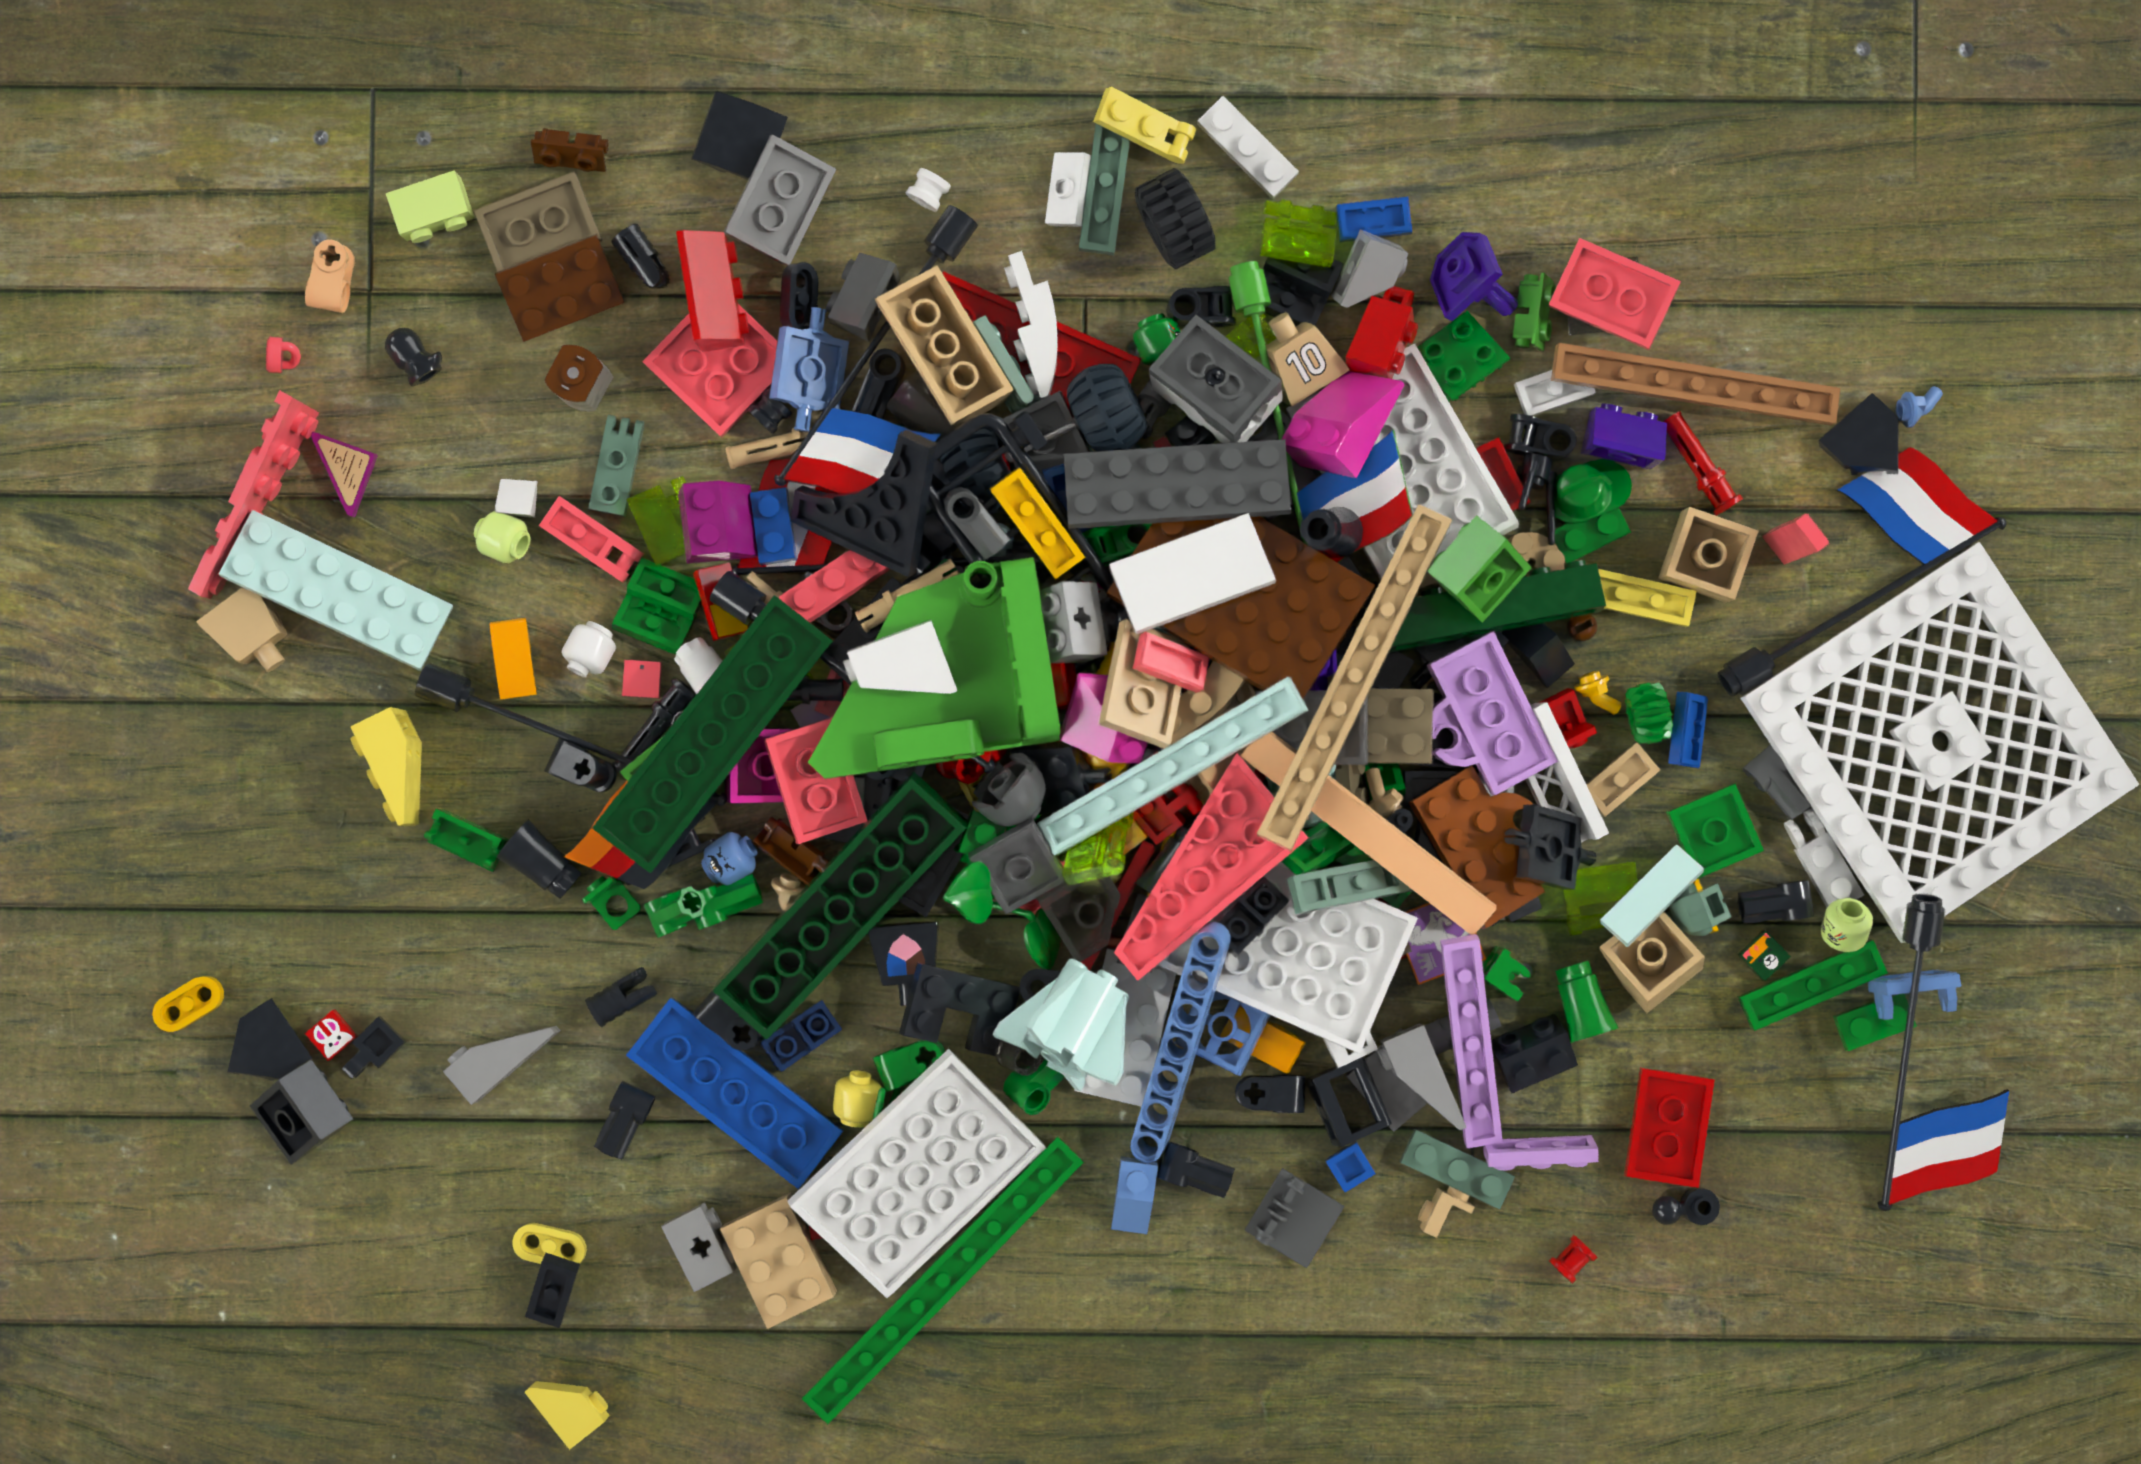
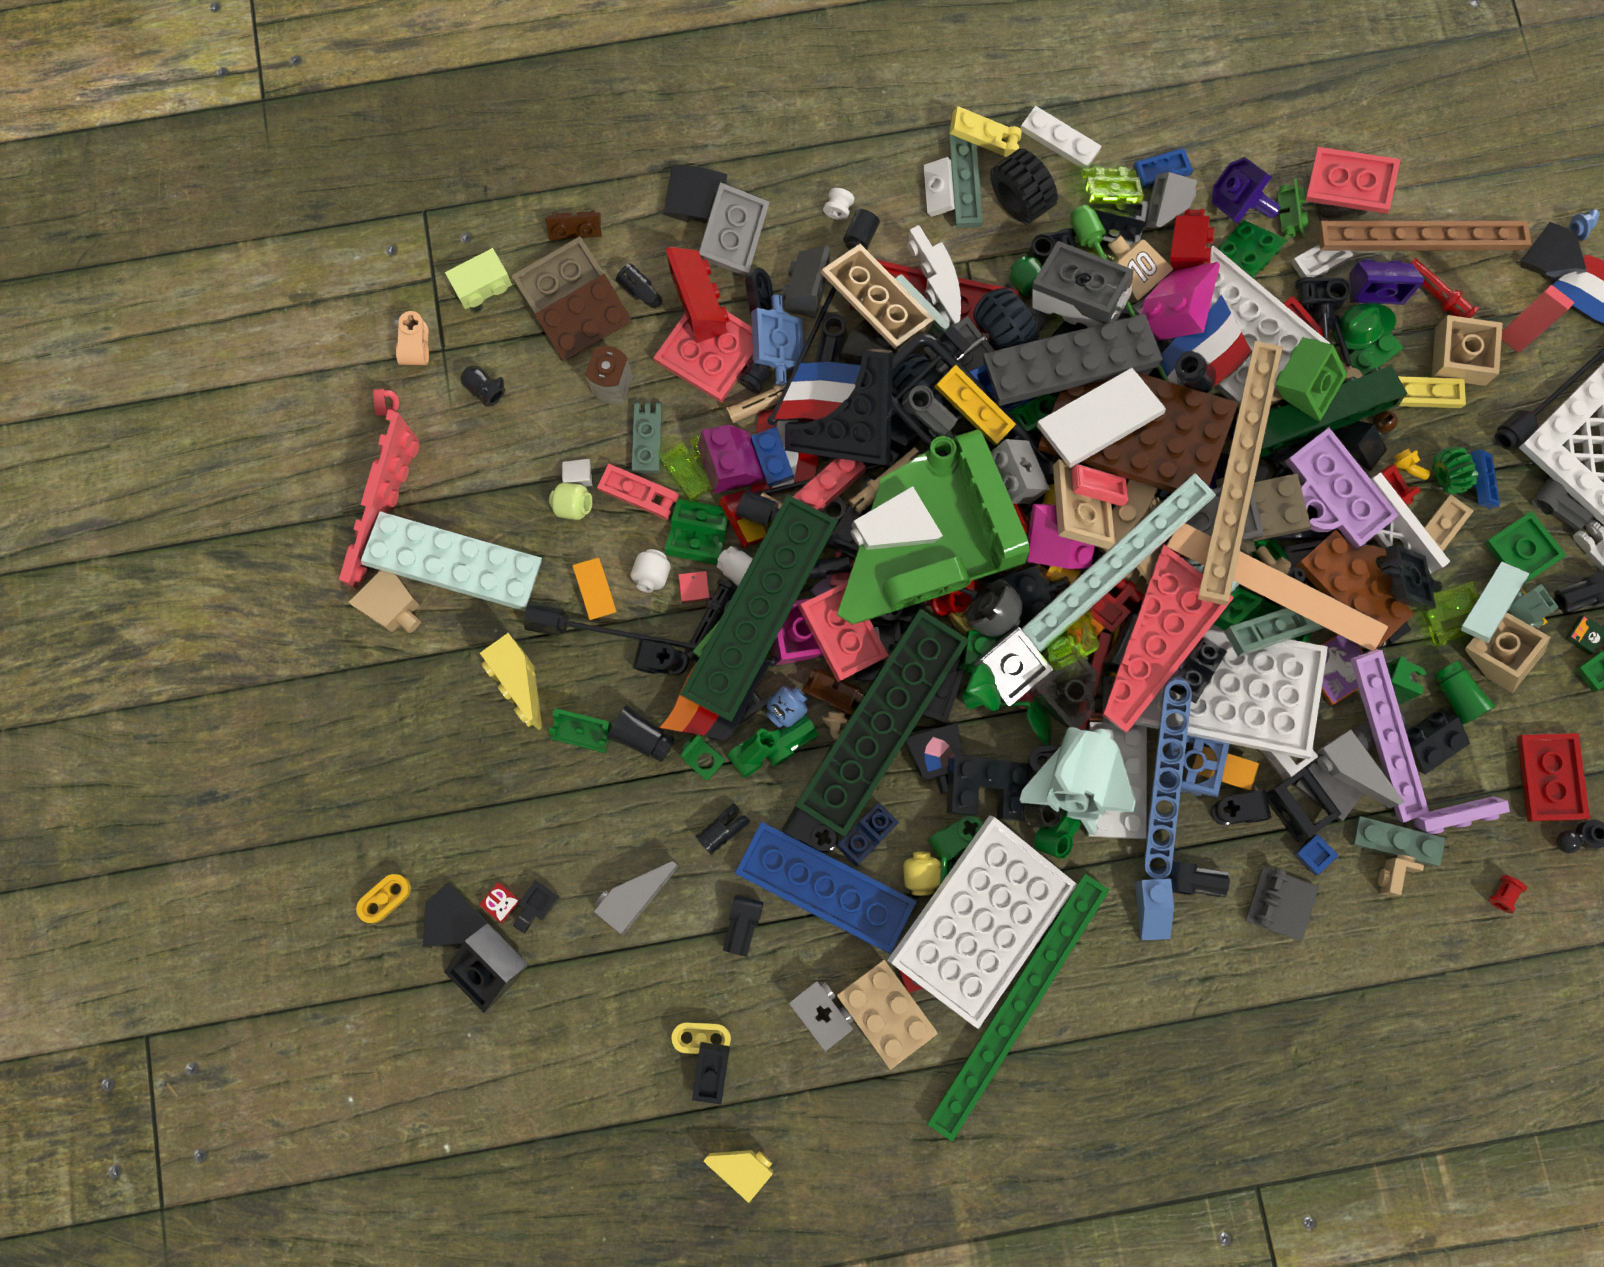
camera: 10 degrees left, 10 degrees down
tile [311,431,378,518] -> none

